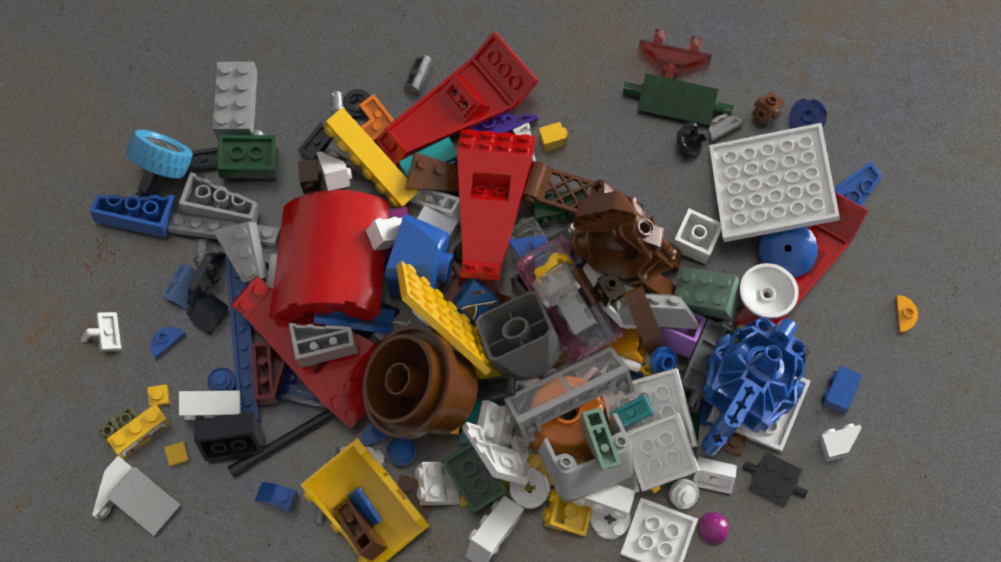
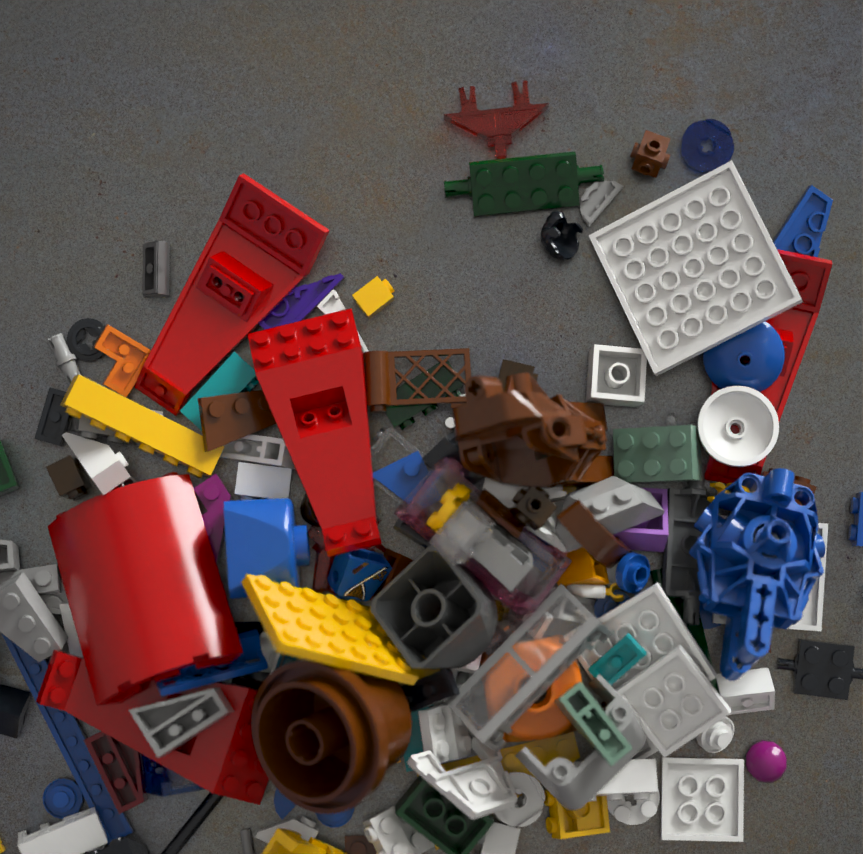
camera: 20 degrees left, 15 degrees up
white slope [366,217,402,250] -> none

